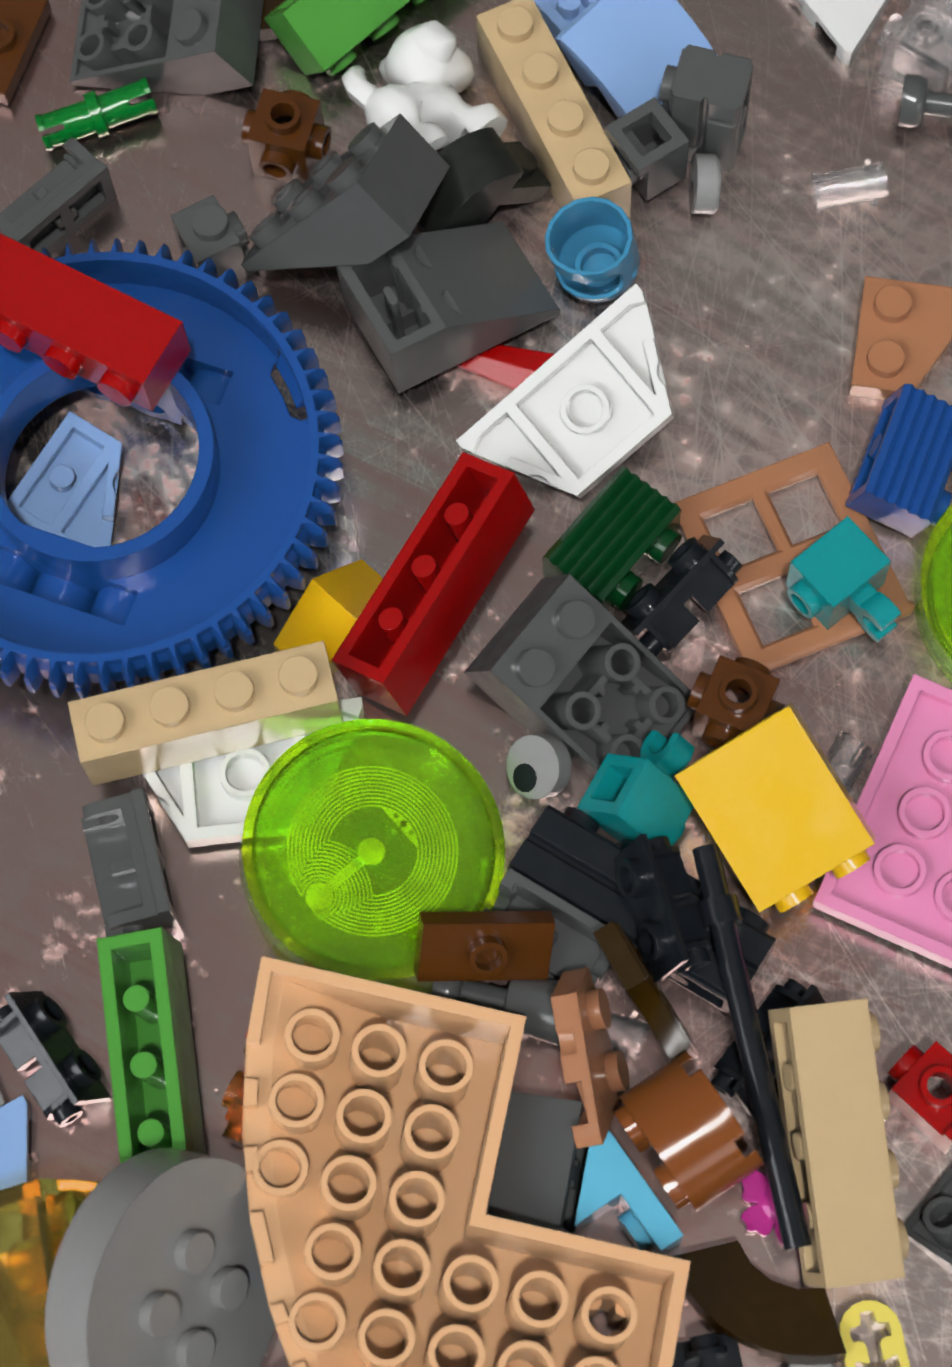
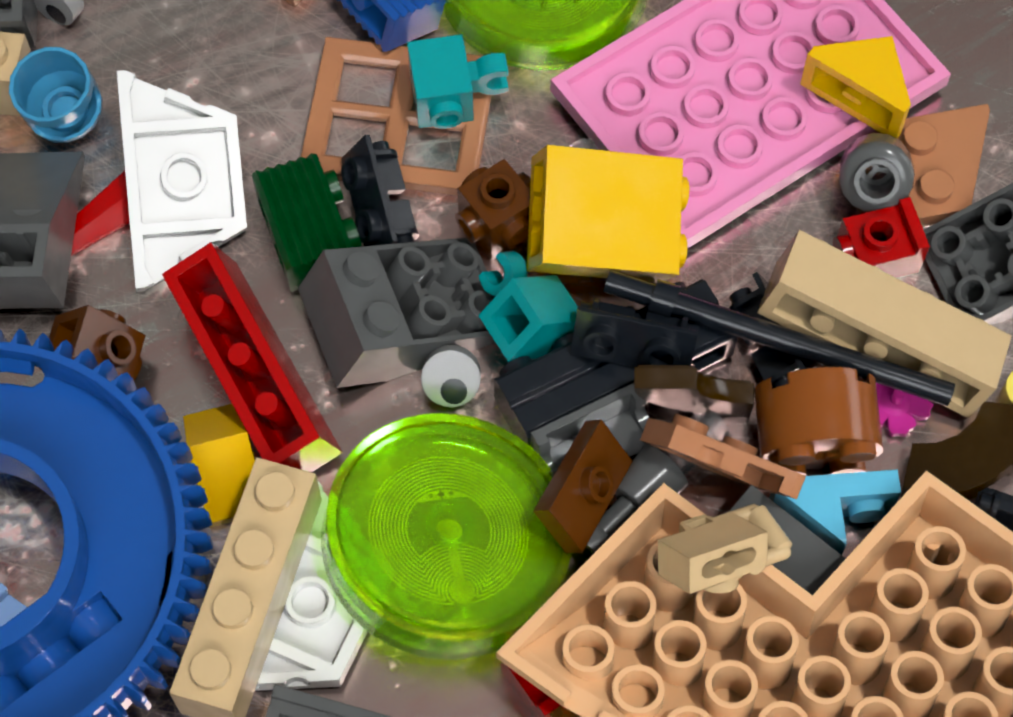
camera: 65 degrees left, 5 degrees down
none -> reddish brown brick [39,305,146,381]
none -> tan piece [658,504,792,594]

